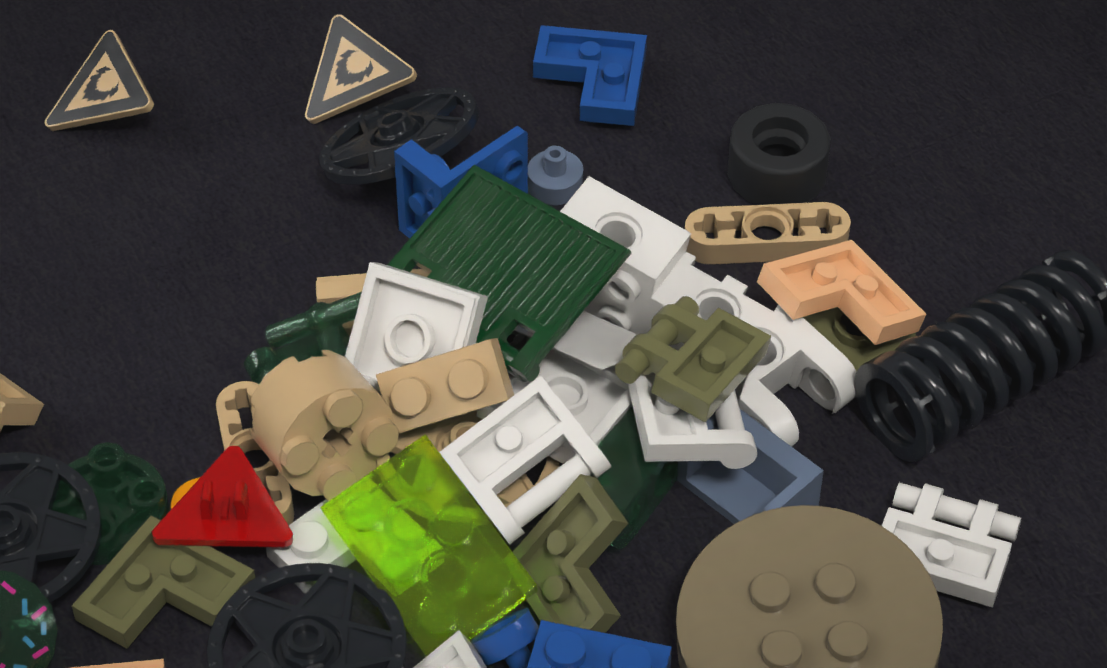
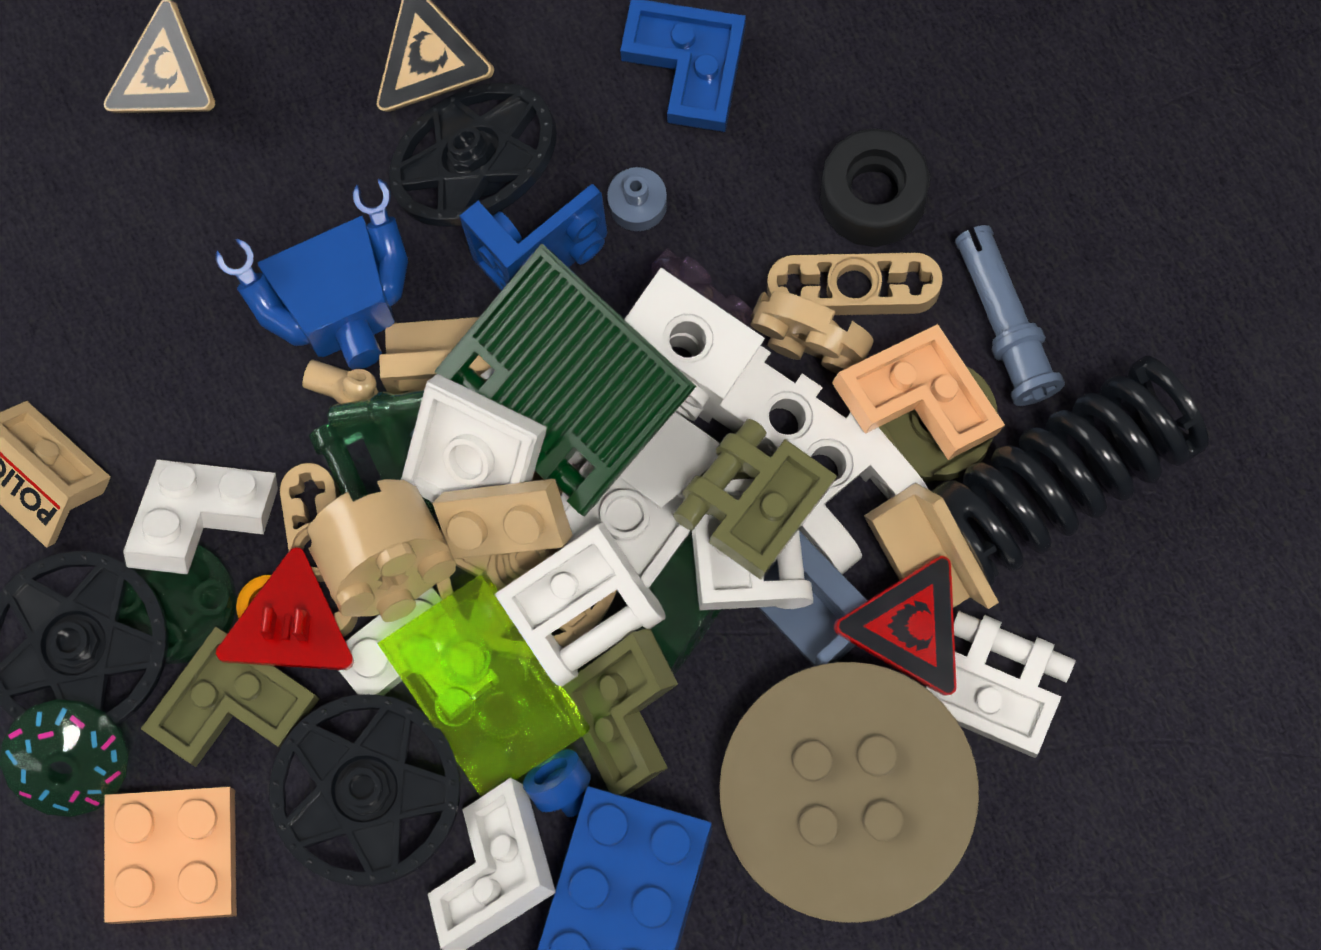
camera: 10 degrees right, 25 degrees up
none -> white plate [123,460,278,574]
none -> blue torso [216,179,408,370]
none -> tan arm [302,359,378,412]
none -> tan plate [750,291,874,374]
none -> black piece [834,556,957,696]
none -> tan panel [864,483,999,609]
none -> sand blue pin [955,225,1065,406]

